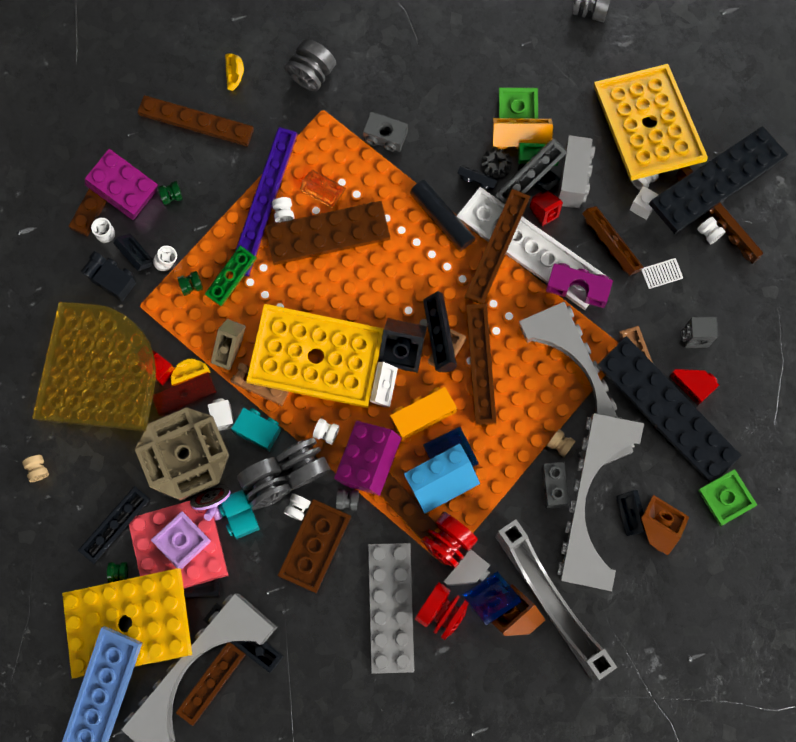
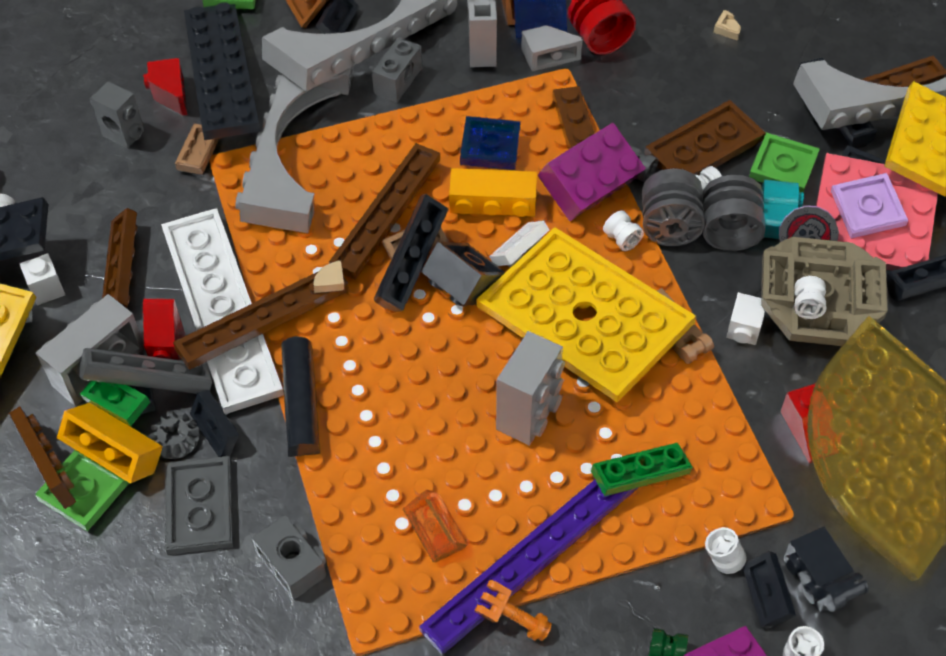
camera: 150 degrees left, 20 degrees down
clear red tile [151,372,217,415] -> none
yellow plate [171,358,211,386] -> none
dark green wheel [177,271,203,296] -> none
dark tan slope [211,319,246,370] -> none
teal brick [231,408,281,452] -> none
reddish brown plate [265,201,390,265] -> none
white wheel [272,197,294,223] -> none
light grey plate [368,543,414,674] -> none
dark azure slope [404,444,480,514] -> none
red wheel [421,512,478,569] -> none
magenta arch [546,263,613,308] -> none
tan wheel [547,429,576,458] -> none
white sticker [642,258,683,289] -> none
none -> reddish brown plate [9,406,76,509]
none -> dark grey tile [165,456,234,555]
none -> tan tile [314,261,344,293]
none -> orange hinge [474,580,552,641]
none -> light grey brick [496,331,565,446]
none -> tan tile [713,10,741,41]
none -> bright green plate [749,133,820,193]
none -> white wheel [794,276,826,319]

